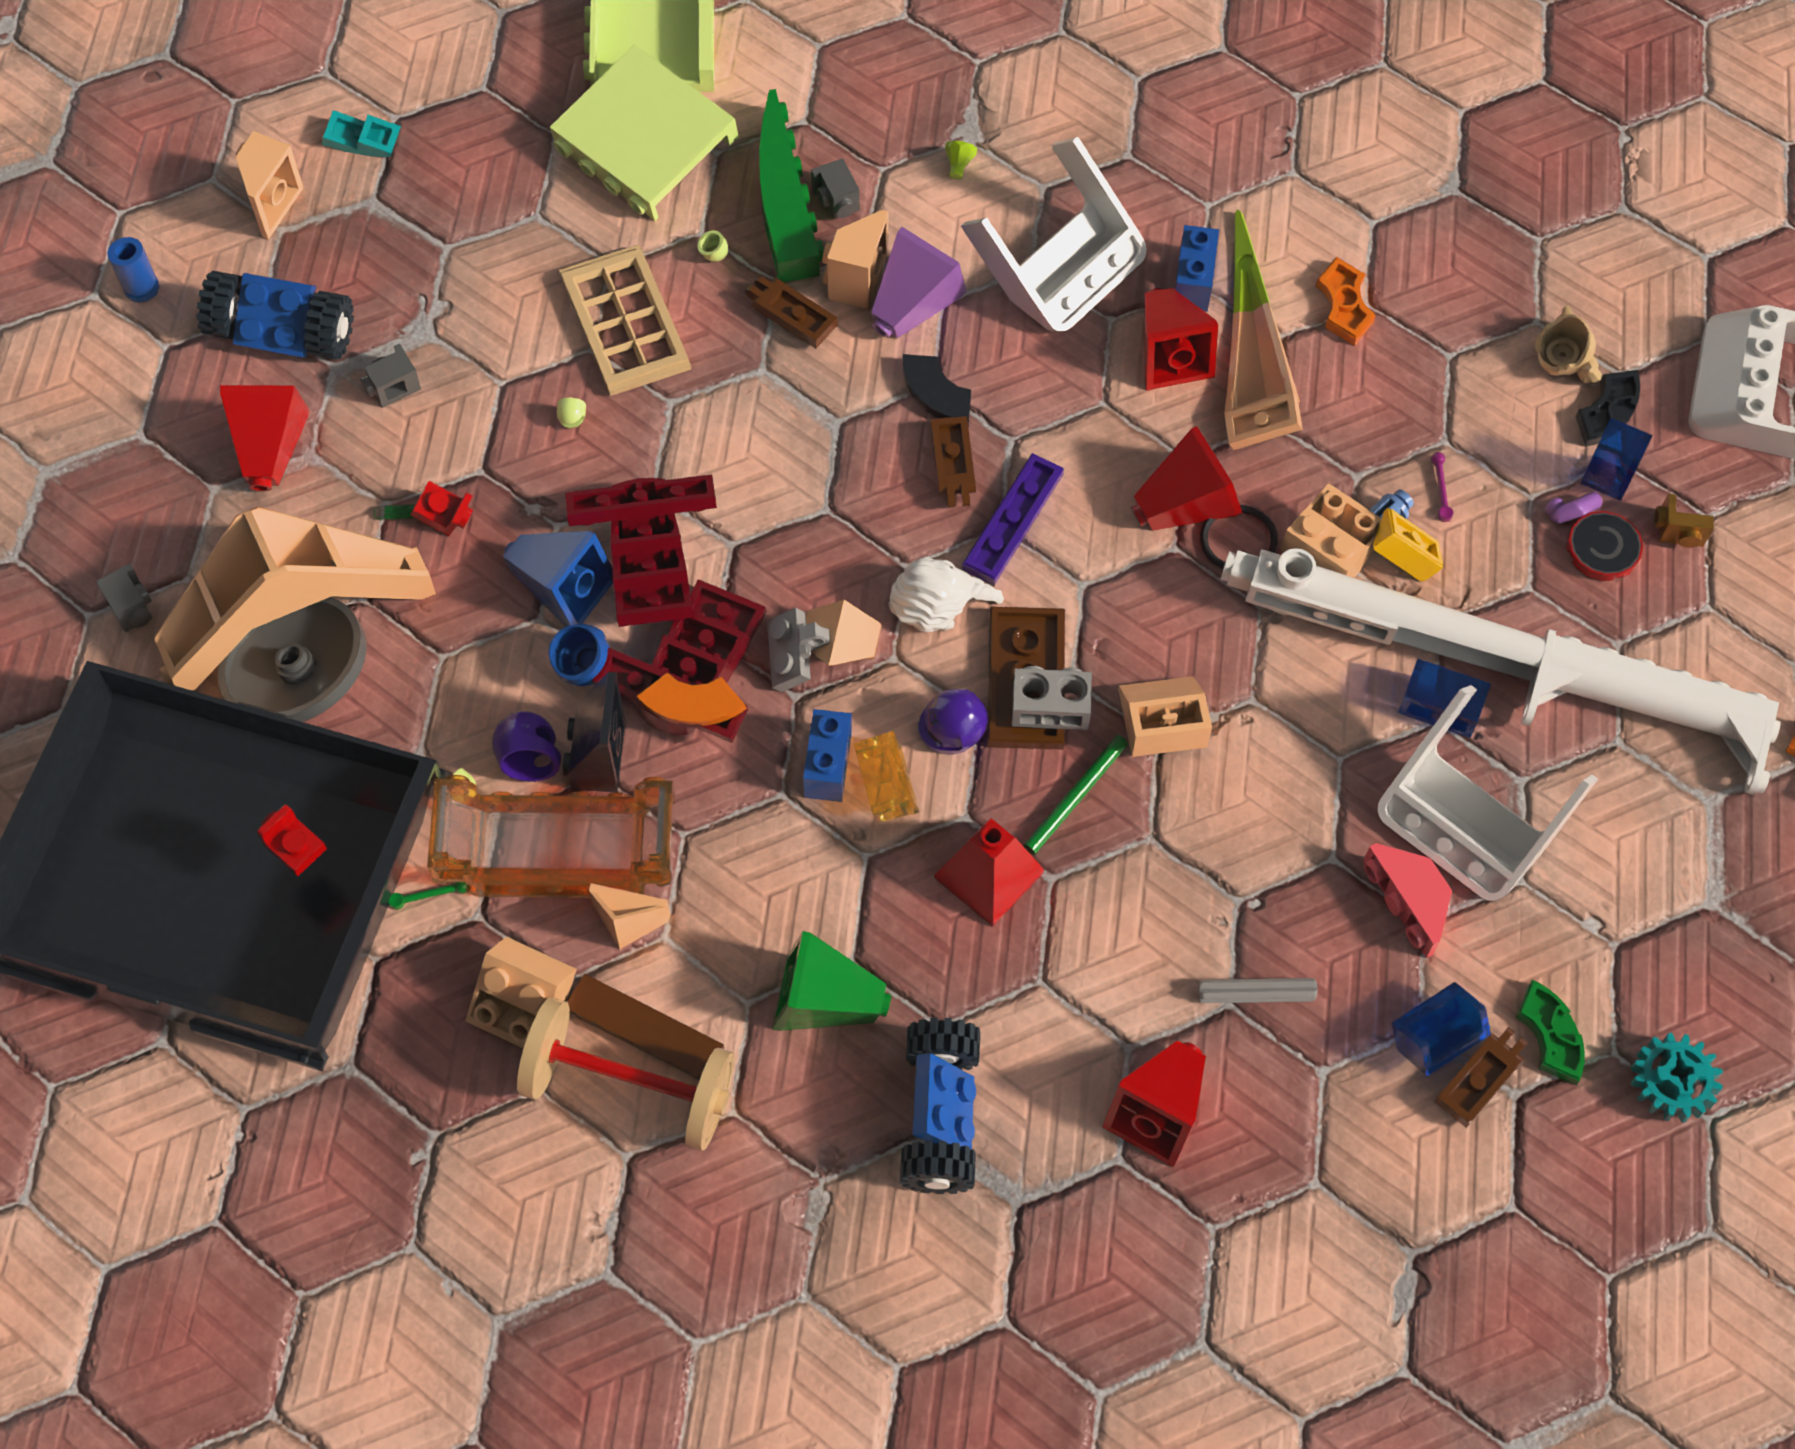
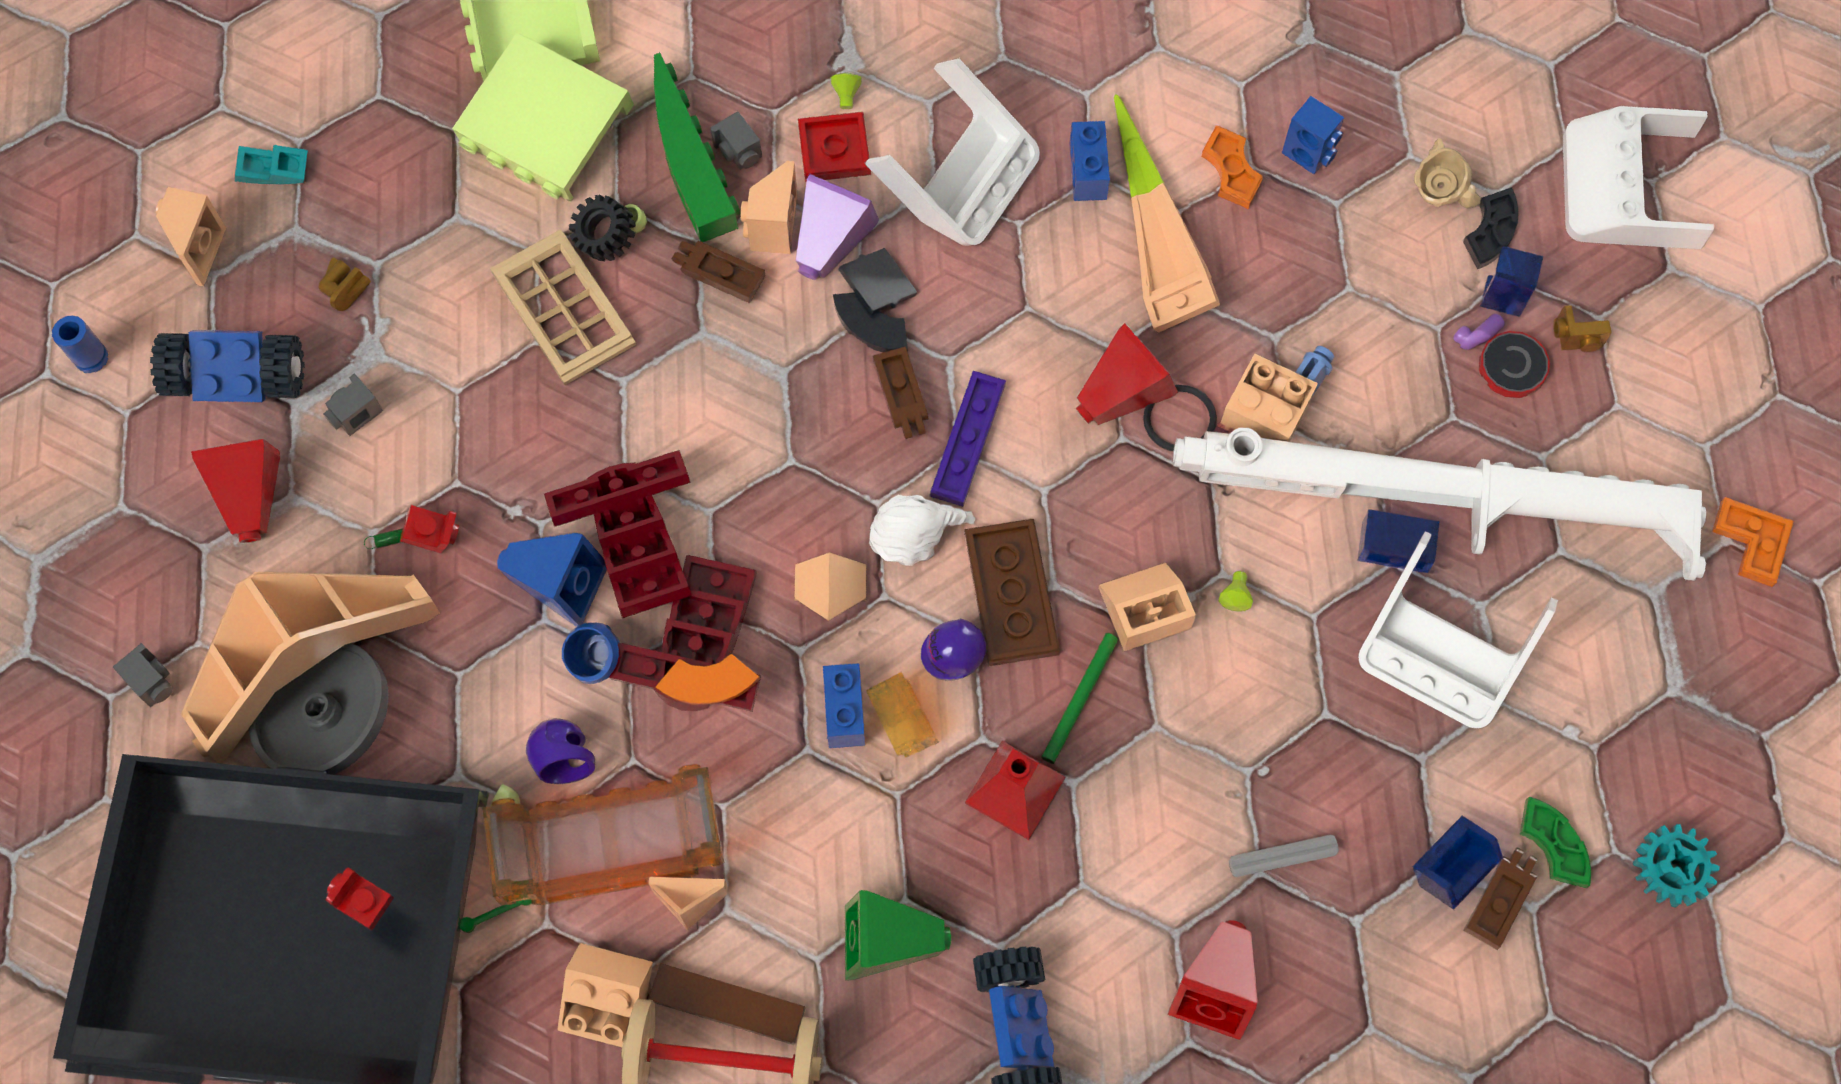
camera: 10 degrees left, 5 degrees up
yellowish green hinge [556,397,586,428] -> none
black slope [563,672,626,793] -> none
light grey hinge [767,608,830,692] -> none
light grey brick [1012,666,1092,730] -> none
red slope [1144,288,1219,391] -> none
coral slope [1363,843,1452,958] -> none
yellow slope [1373,508,1443,582] -> none
magenta hinge [1431,452,1454,522] -> none
none -> pearl gold piece [318,257,371,311]
none -> black tyre [569,195,636,262]
none -> red tile [798,112,871,182]
none -> black piece [838,248,917,314]
none -> lime rock [1218,571,1253,612]
none -> blue brick [1282,96,1344,174]

